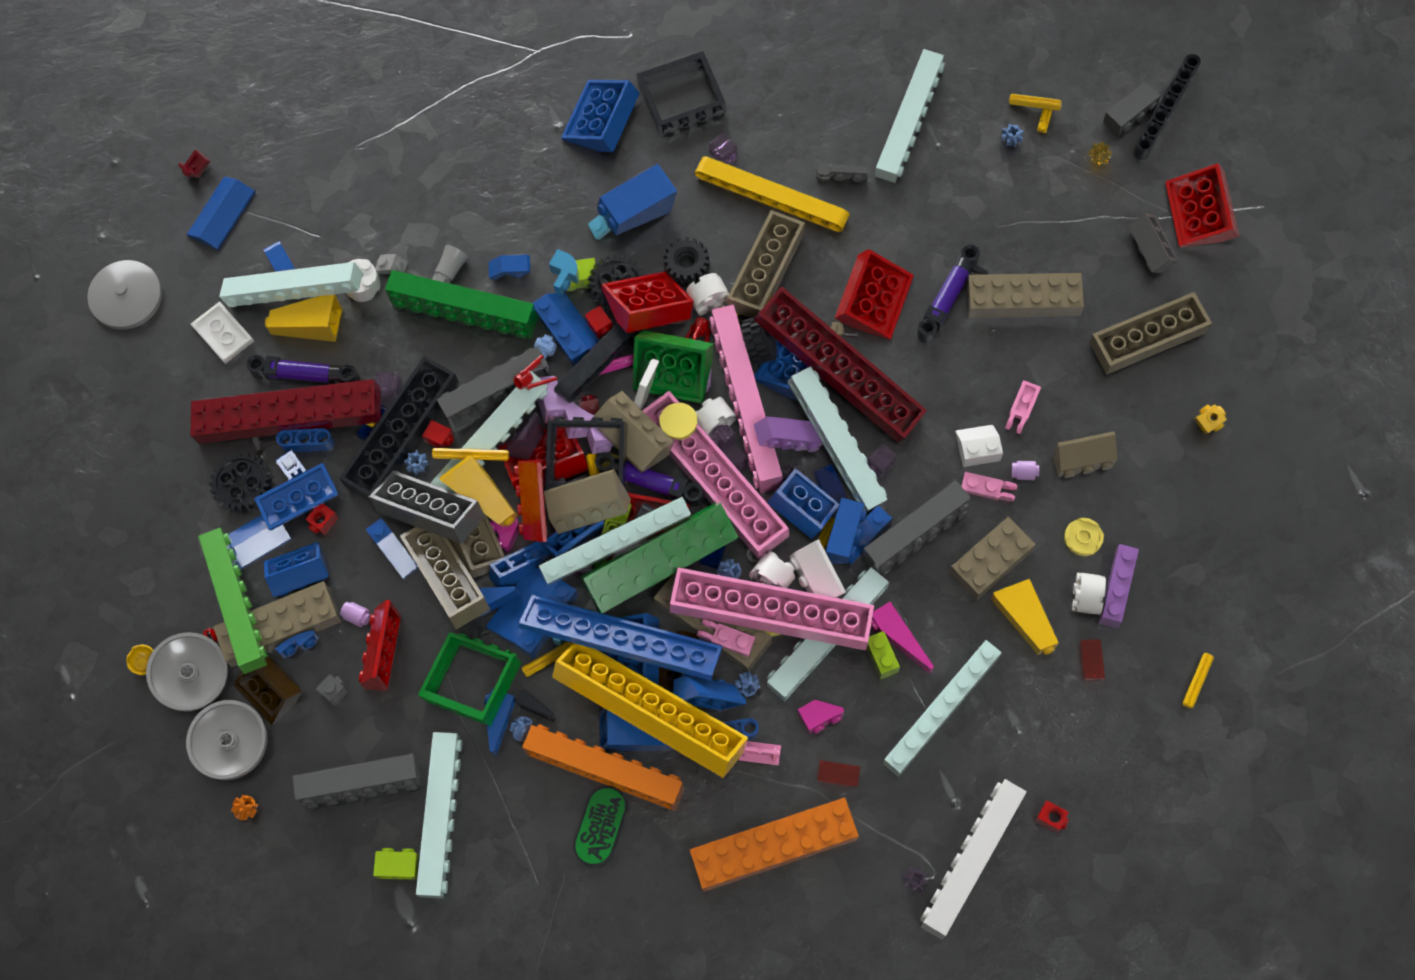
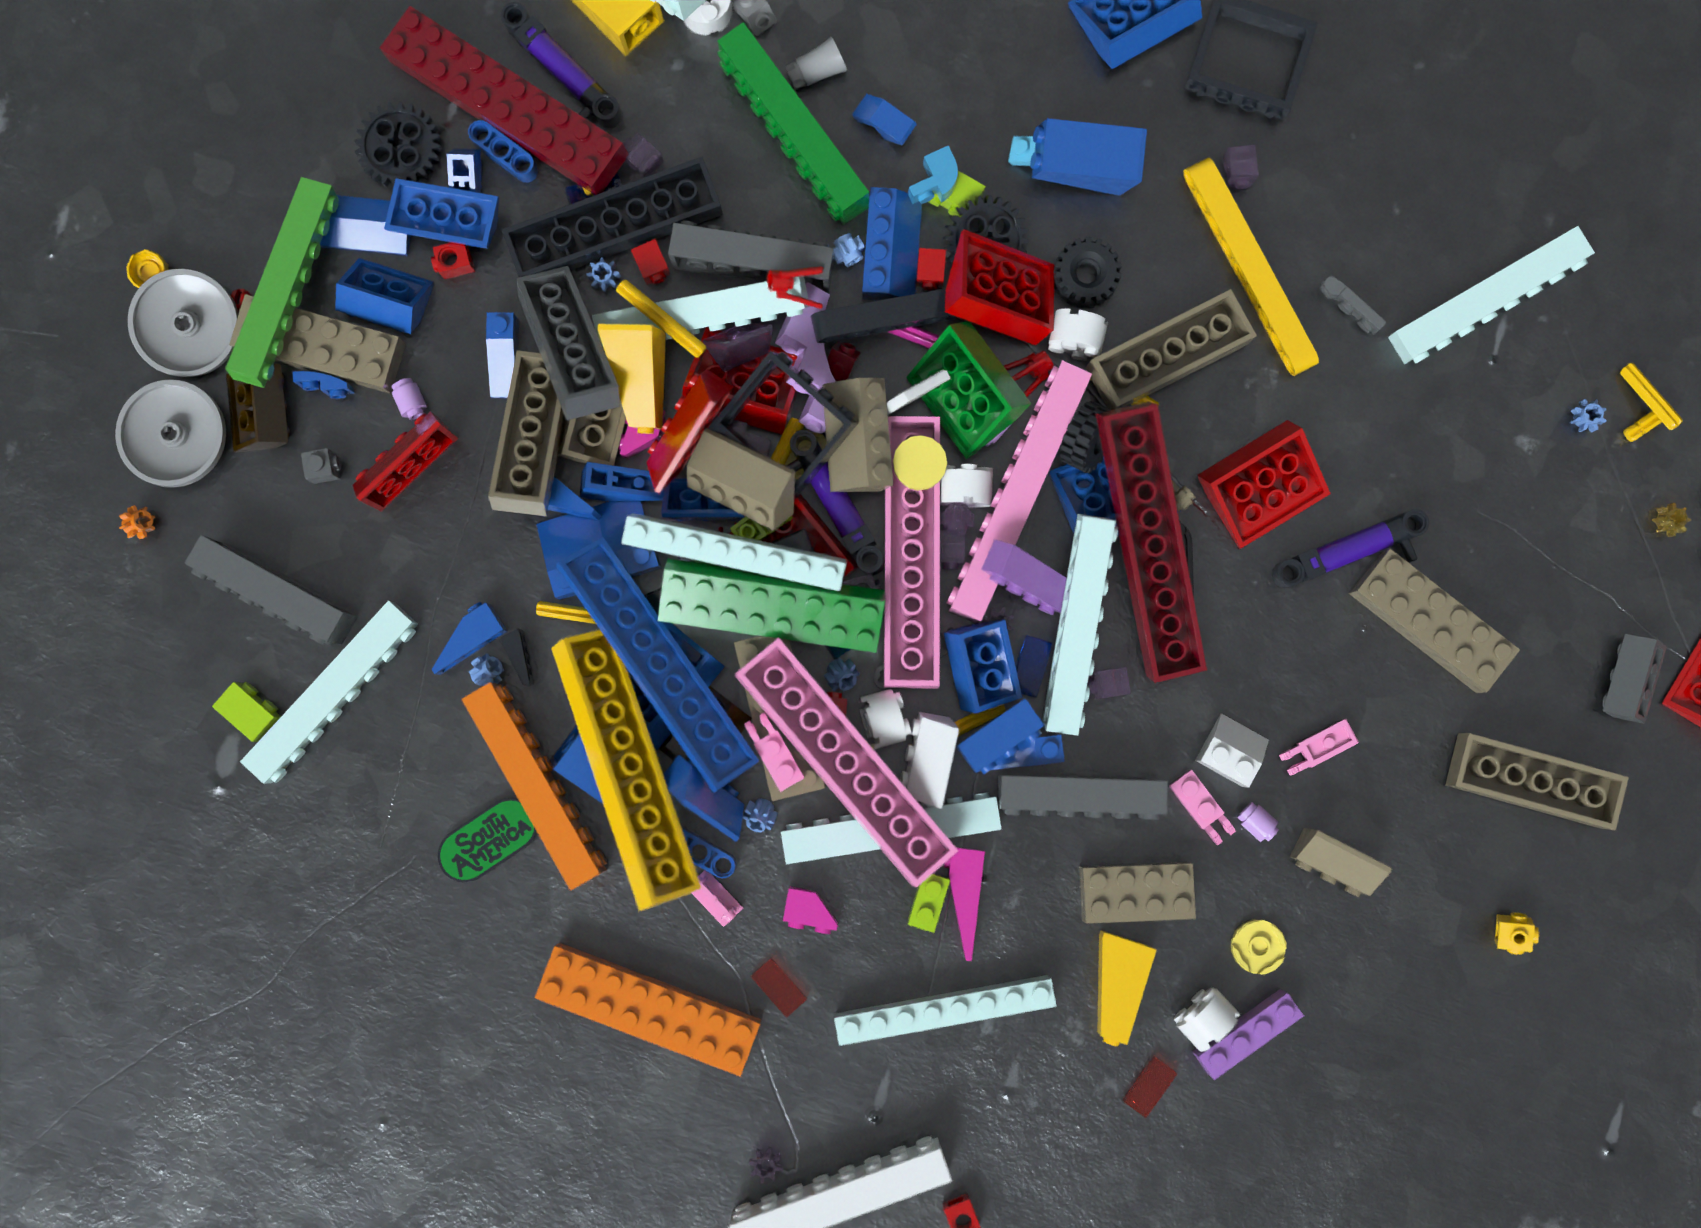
camera: 35 degrees right, 15 degrees up
green window [418,632,522,727] -> none
yellow axle [1183,653,1214,709] -> none

